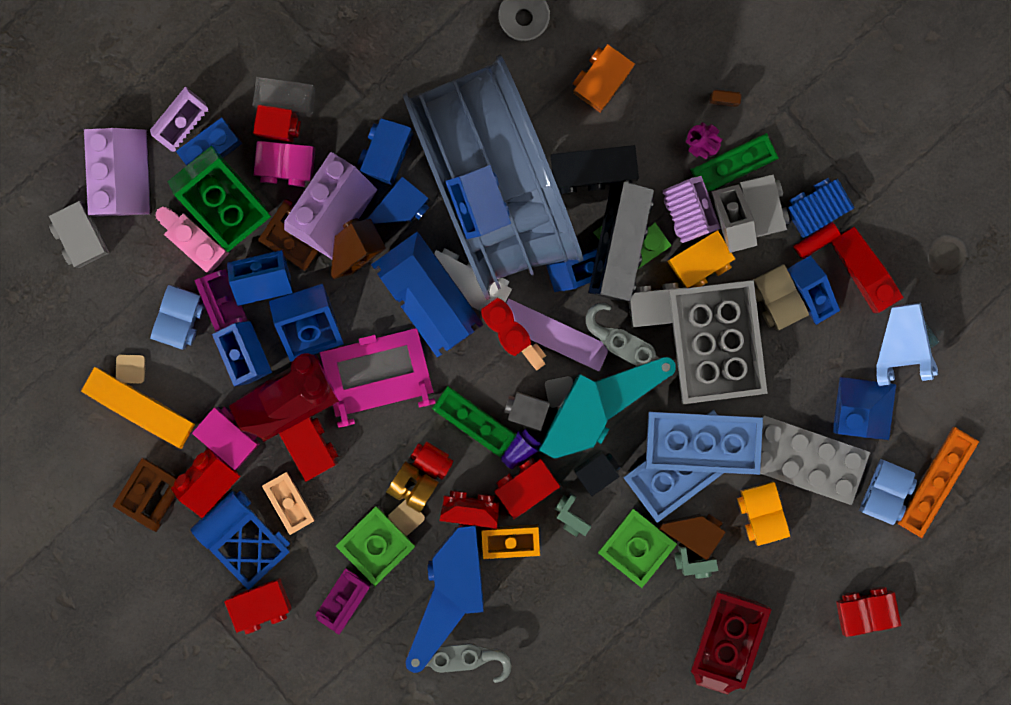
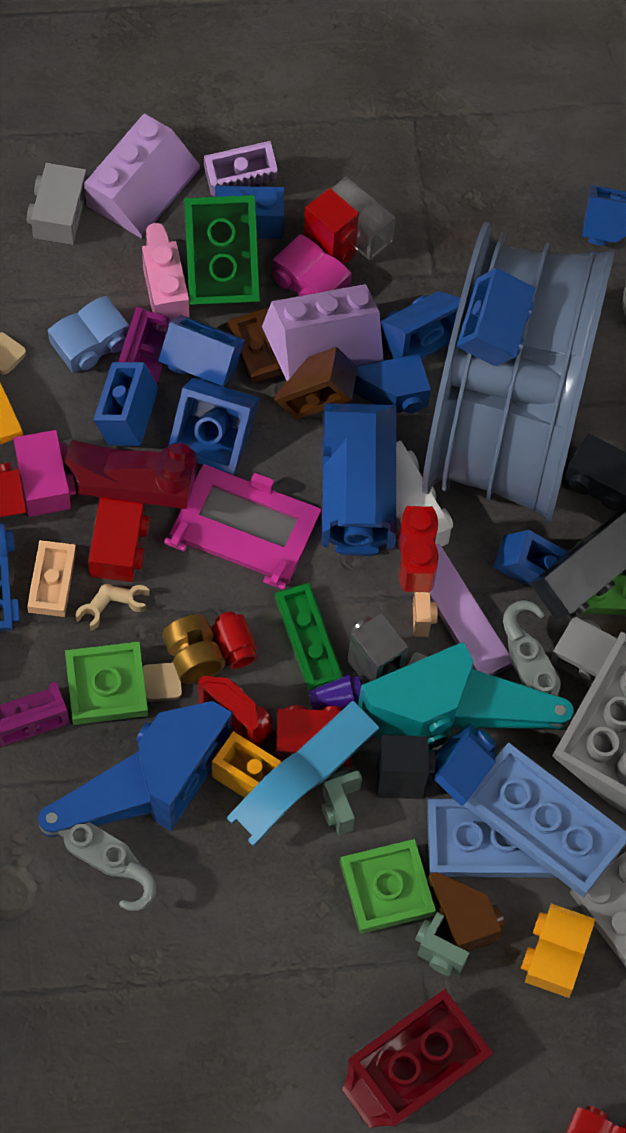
camera: 30 degrees right, 25 degrees down
none -> tan arm [76,584,150,632]
none -> dark azure piece [227,701,379,847]
none -> blue slope [435,723,496,806]

